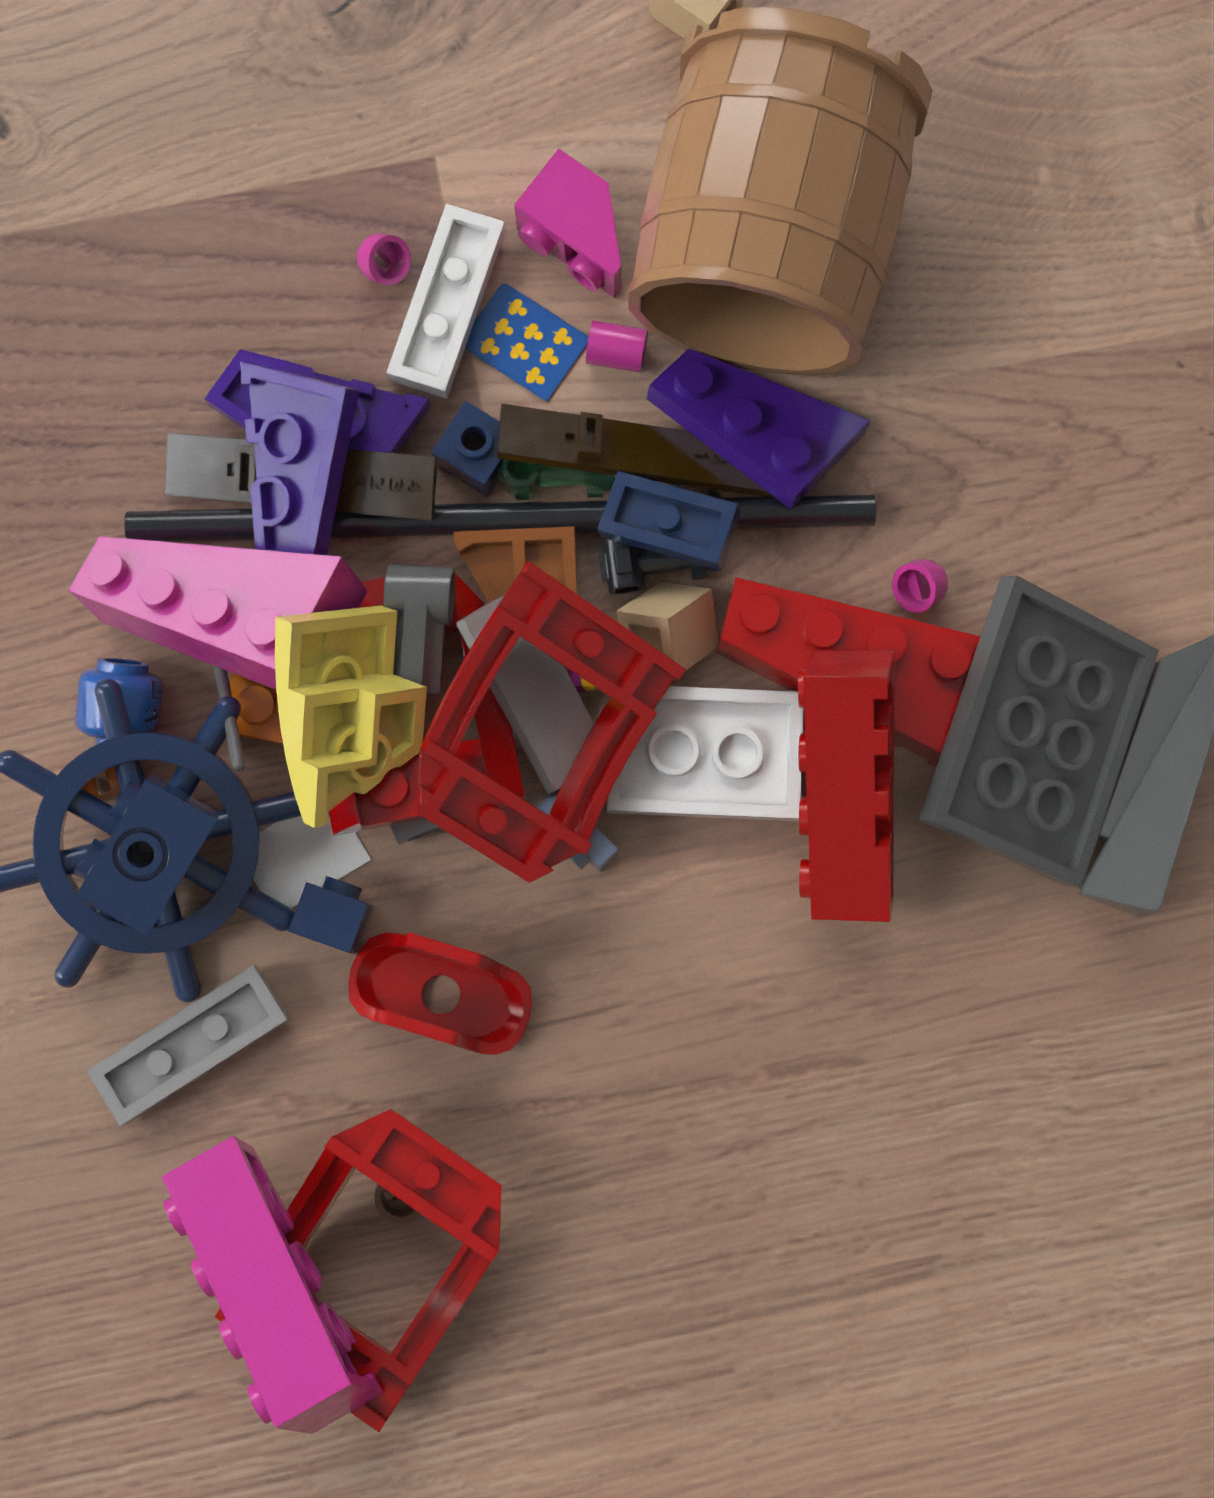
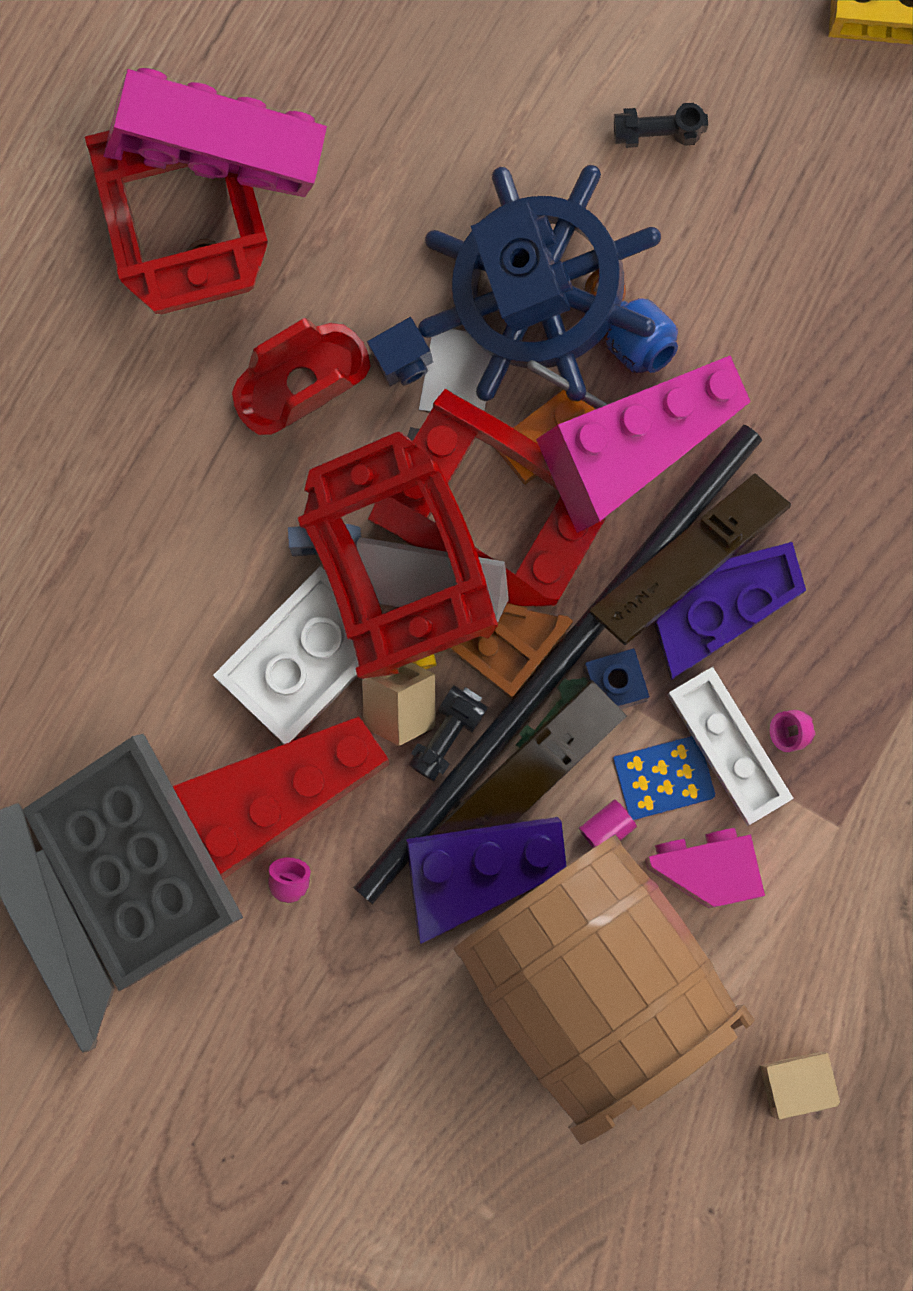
camera: 125 degrees right, 0 degrees up
light grey plate [87,965,291,1127] -> none
wing [240,361,359,555] -> none
light yellow slope [275,605,427,828] -> none
dark grey piece [384,563,455,693] -> none
dark blue plate [597,471,741,571] -> none
red wedge [798,650,895,922] -> none

